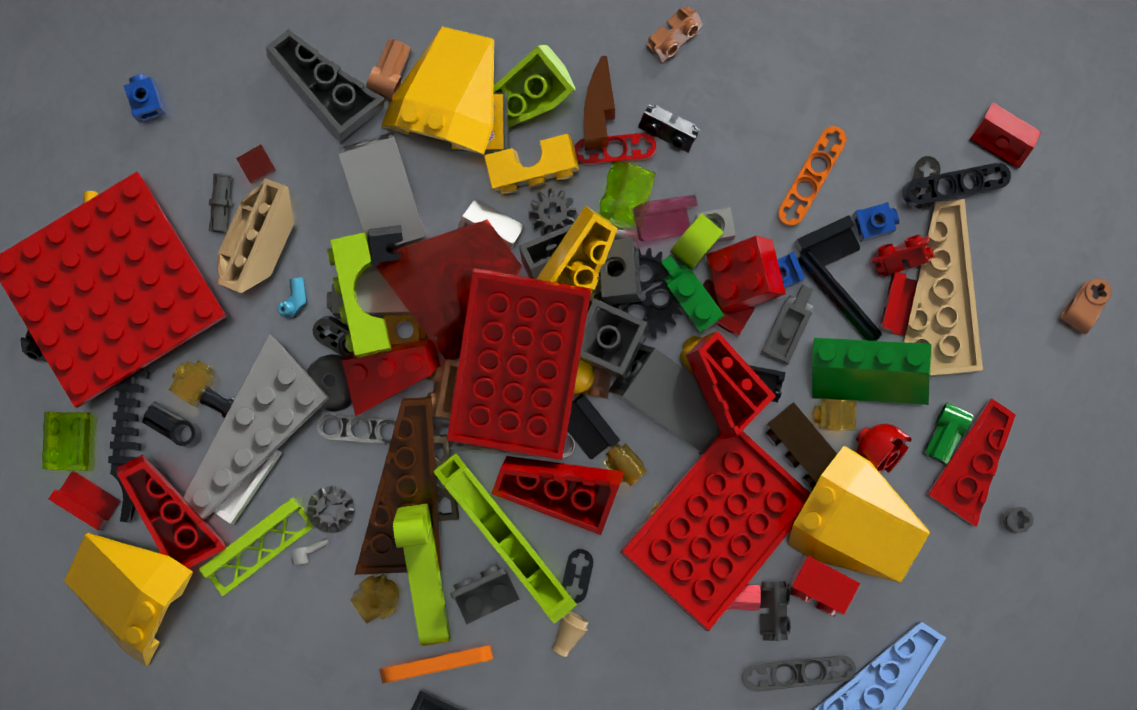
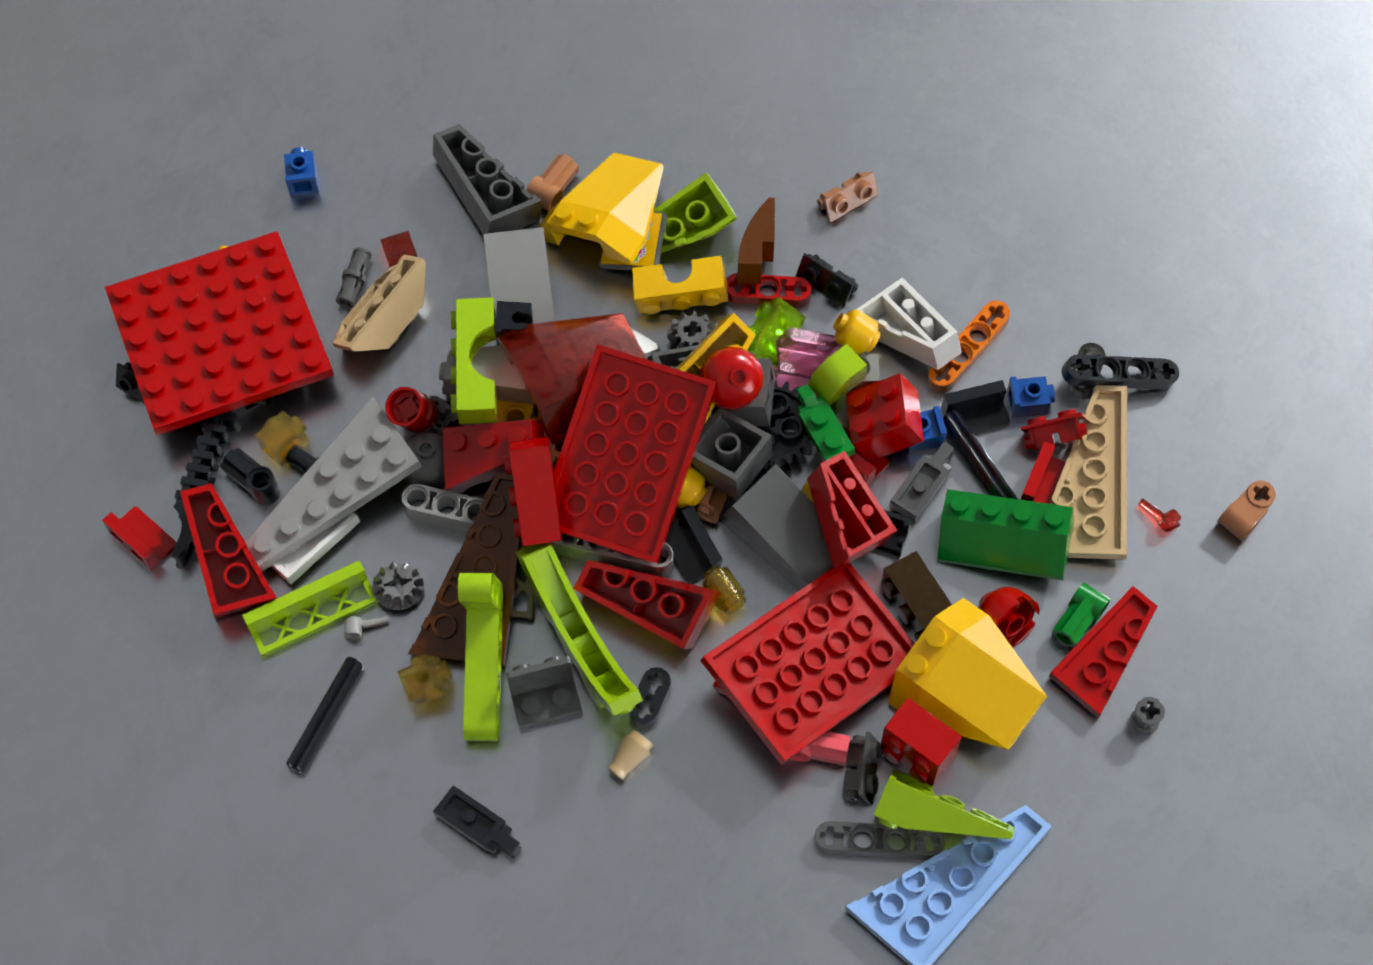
camera: 10 degrees right, 20 degrees down
clear neon green bracket [42,411,91,471] -> none
yellow wedge [64,533,193,666] -> none
medium azure arm [277,277,306,318] -> none
orange beam [379,645,493,683] -> none
clear yellow brick [813,399,857,431] -> none
red panel [970,103,1041,168] -> none
none -> black axle [286,656,362,773]
none -> red wheel [385,387,438,433]
none -> red wedge [504,437,562,546]
none -> red cylinder [700,347,764,410]
none -> yellow head [833,309,880,355]
none -> white wedge [856,278,962,370]
none -> lime wedge [874,769,1015,839]
none -> clear red hand [1139,498,1181,532]

